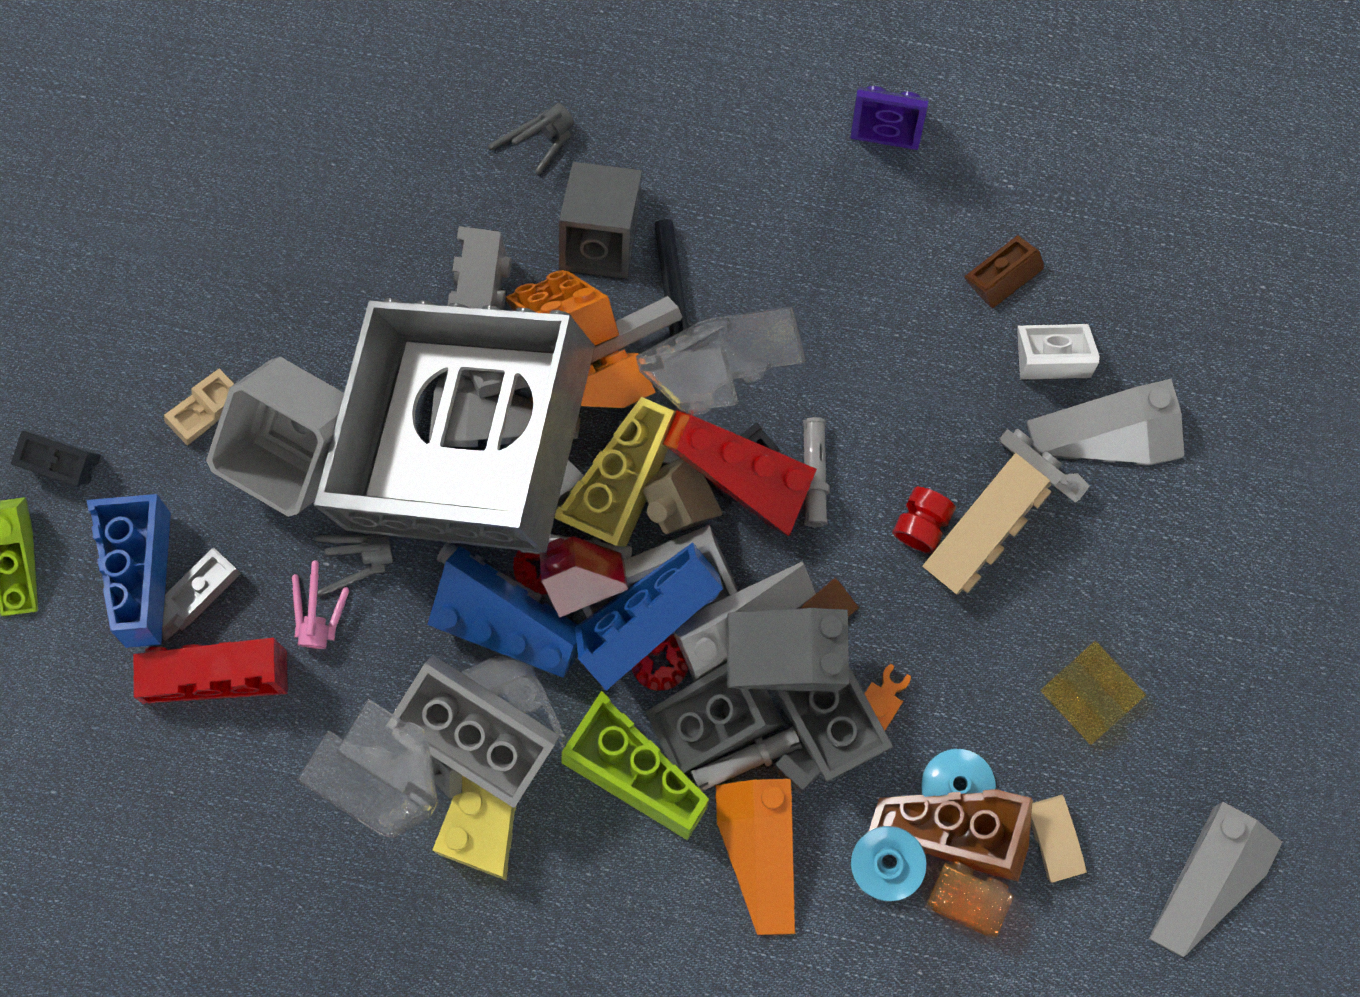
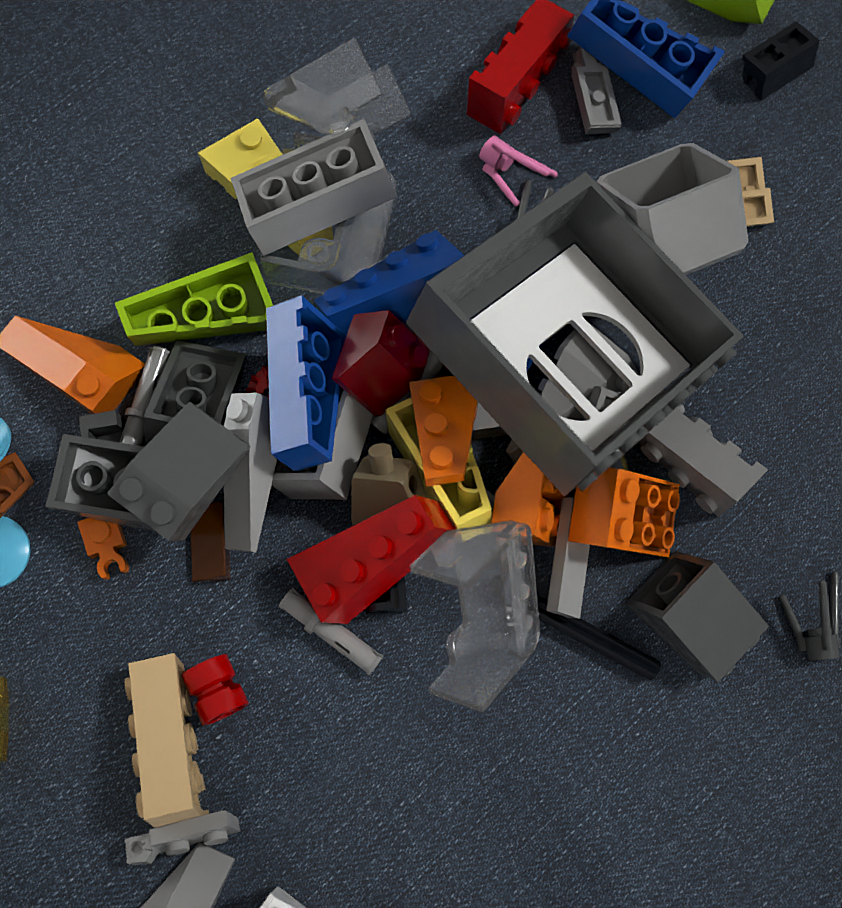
camera: 125 degrees right, 0 degrees up
none -> orange wing [409,375,478,487]

